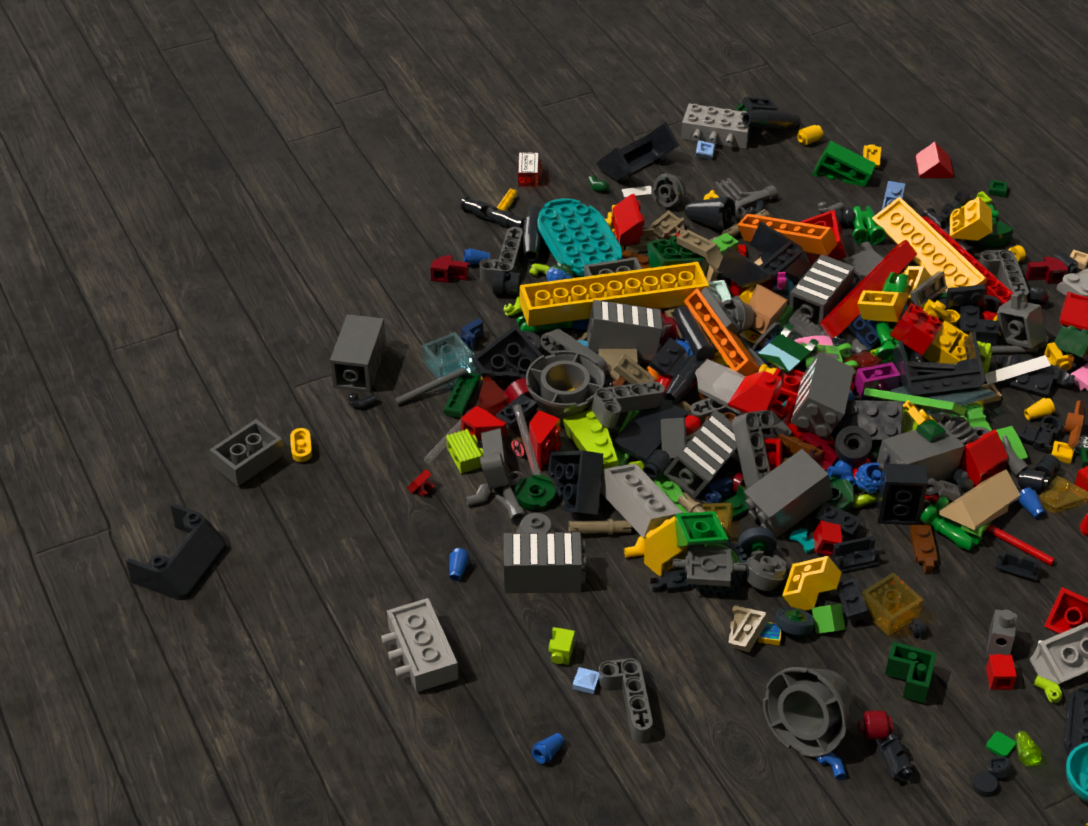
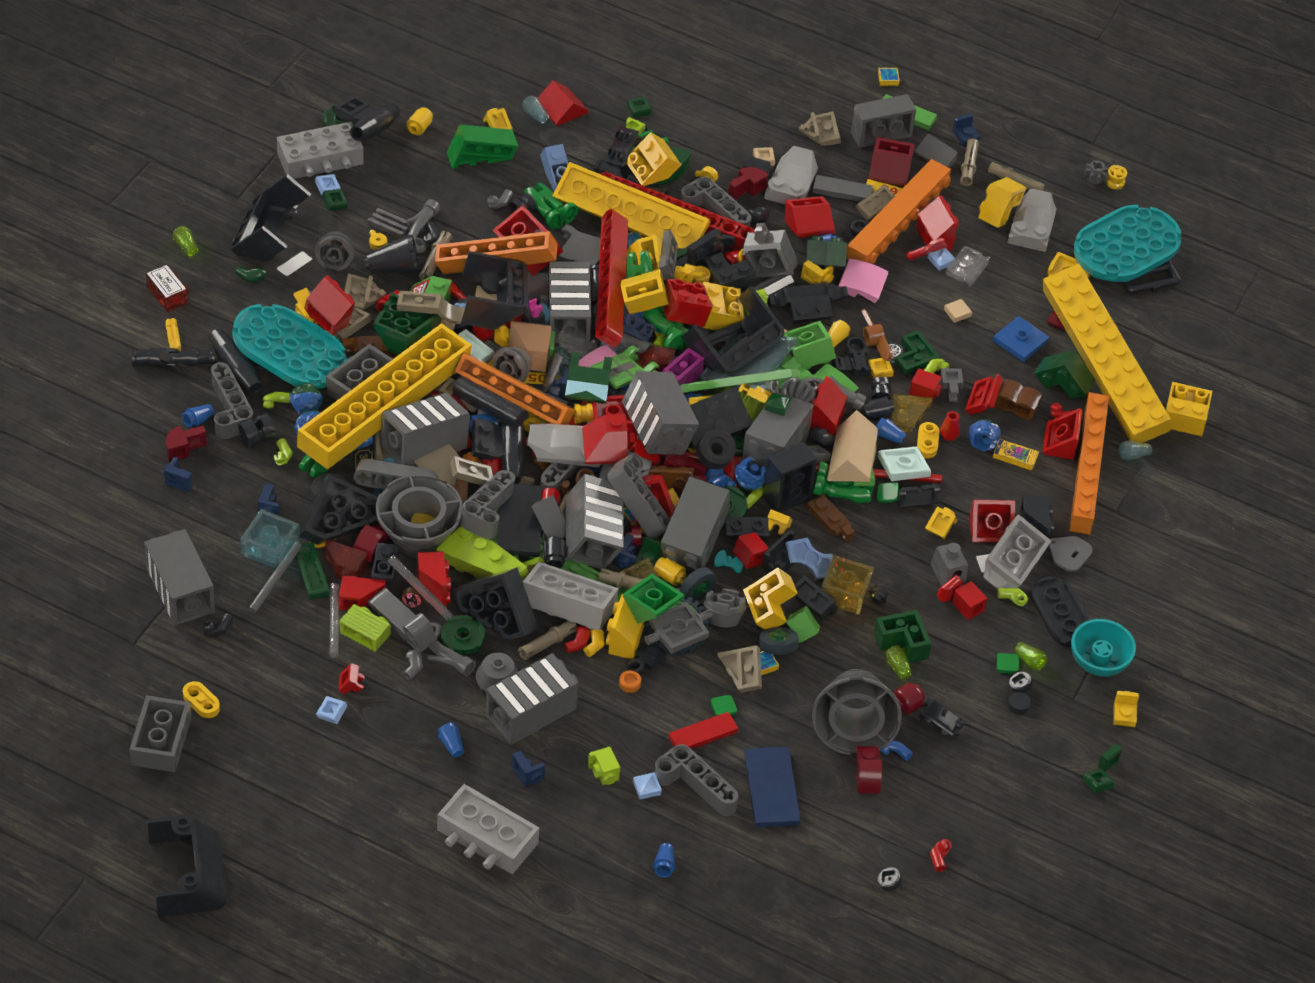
camera: 40 degrees left, 5 degrees up
dark grey tile [701,287,741,334] -> none
white sticker [985,356,1051,384] -> none
none -> dark blue bracket [163,457,192,492]
none -> clear neon green cone [173,226,198,256]
none -> light blue tile [316,696,347,724]
none -> dark green tile [322,189,348,211]
none -> dark blue bracket [512,751,546,787]
none -> clear light blue cone [522,95,549,123]
none -> red arm [564,626,590,654]
none -> orange tile [619,671,641,693]
none -> yellow brick [654,557,687,586]
none -> red tile [668,712,738,749]
none -> green piece [711,695,737,716]
none -> dark blue tile [744,747,801,827]
none -> white tile [764,275,794,295]
none -> yellow tile [768,510,792,536]
none -> bright green slope [783,321,836,370]
none -> medium blue tile [786,538,835,580]
none -> dark red brick [856,746,882,794]
none -> green piece [877,482,899,503]
none -> light aqua tile [878,446,931,481]
none -> clear neon green cone [885,645,912,679]
none -> yellow plate [917,422,939,459]
none -> yellow bracket [925,507,957,539]
none -> red arm [937,574,962,602]

